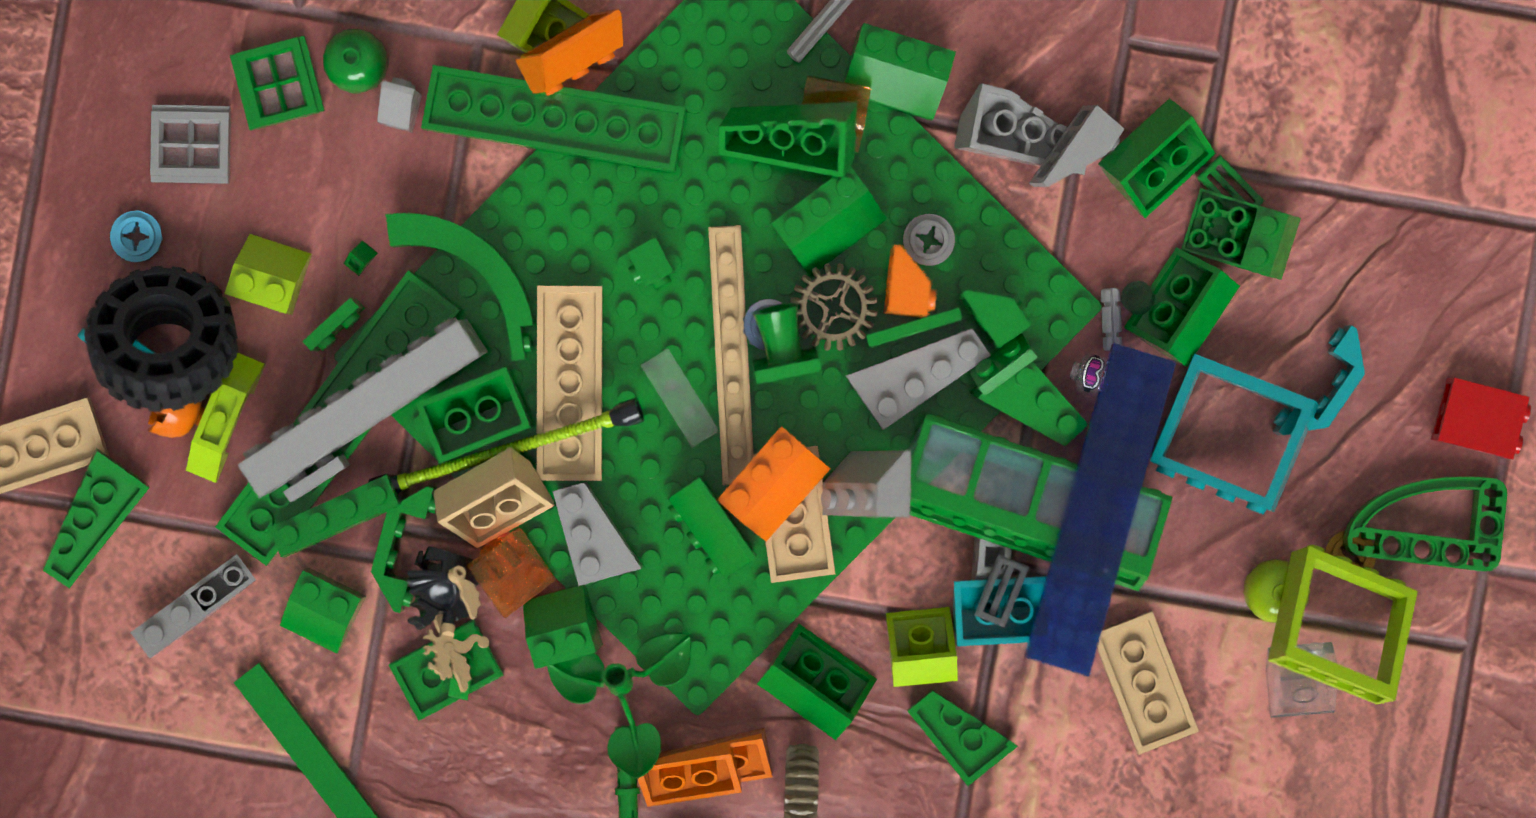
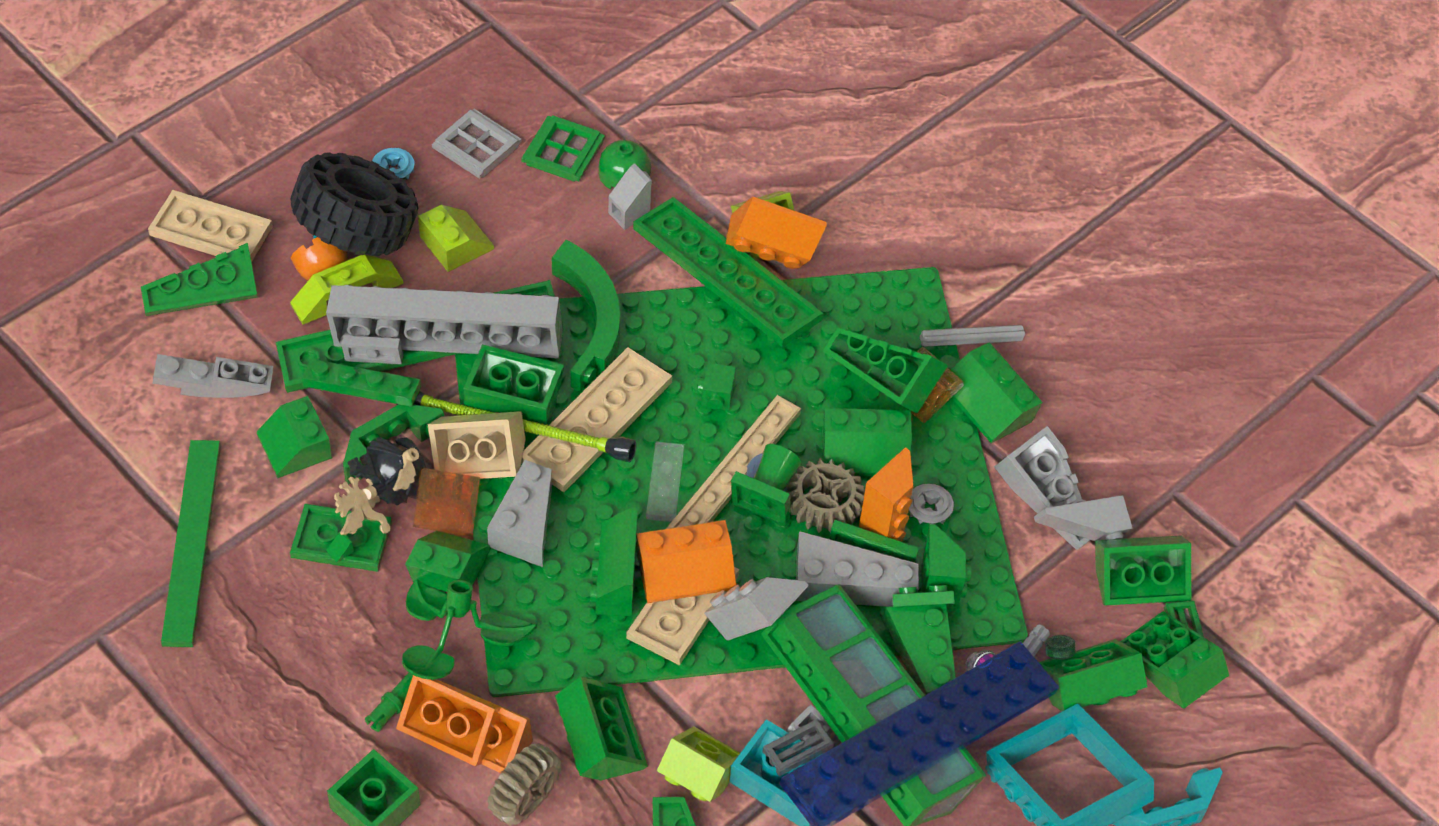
camera: 30 degrees right, 35 degrees down
green plate [302,298,365,352] -> none
green piece [343,240,378,276] -> none

